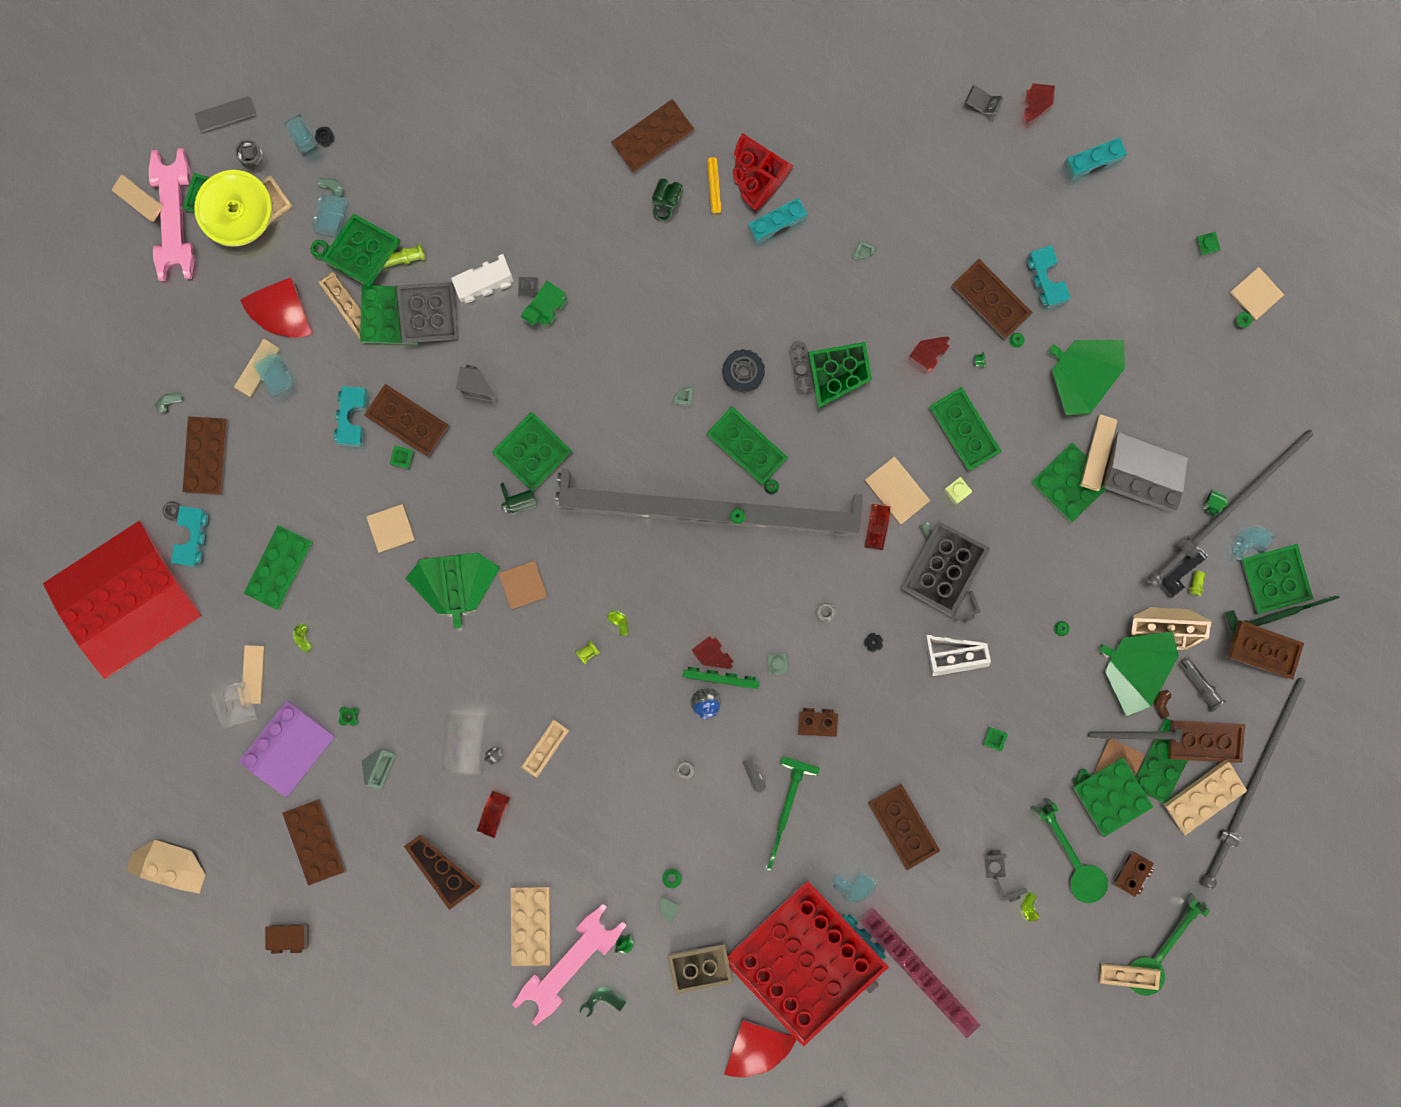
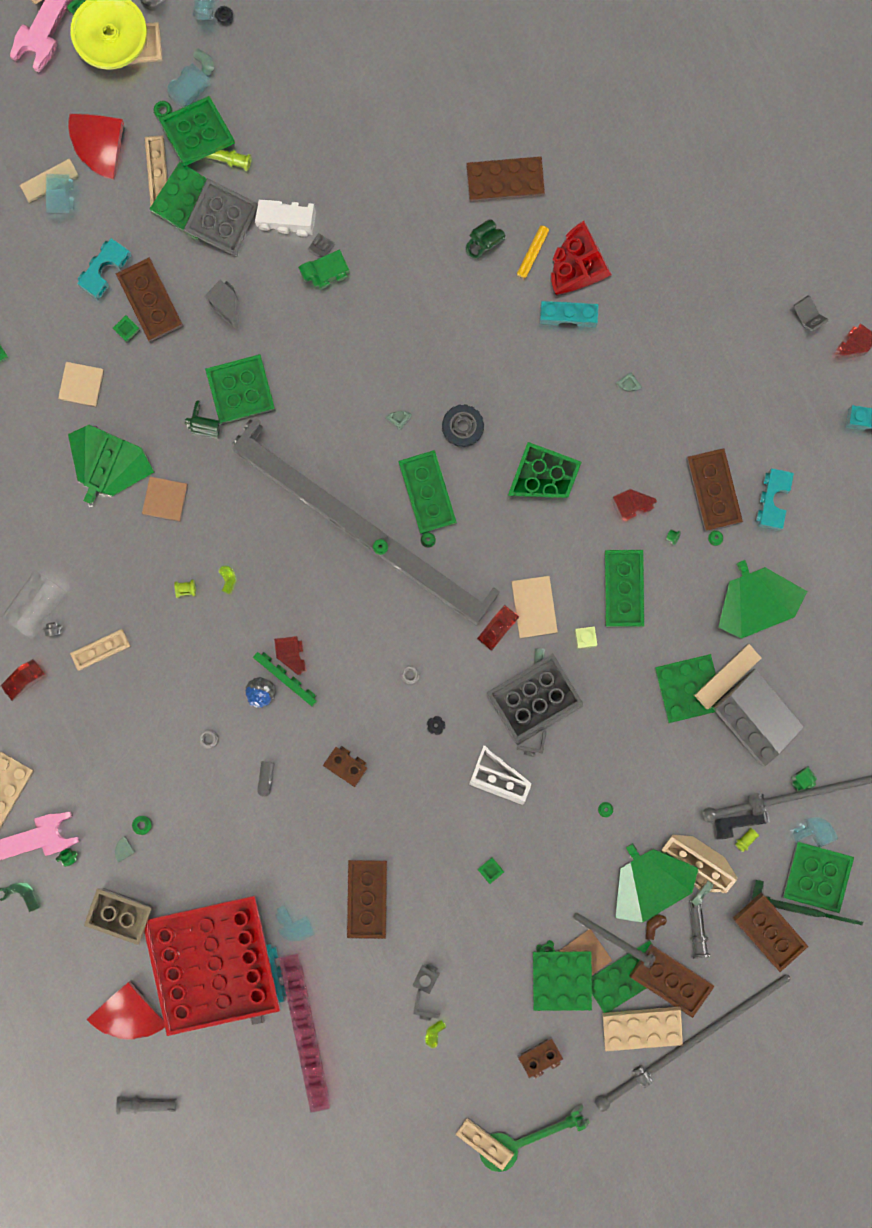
camera: 30 degrees right, 0 degrees up
green piece [766,756,820,871] -> none
sand green plate [767,654,788,675] -> none
dark grey beam [790,341,813,397] -> none
green piece [1030,797,1108,903] -> none
none -> sand green tile [691,881,714,906]

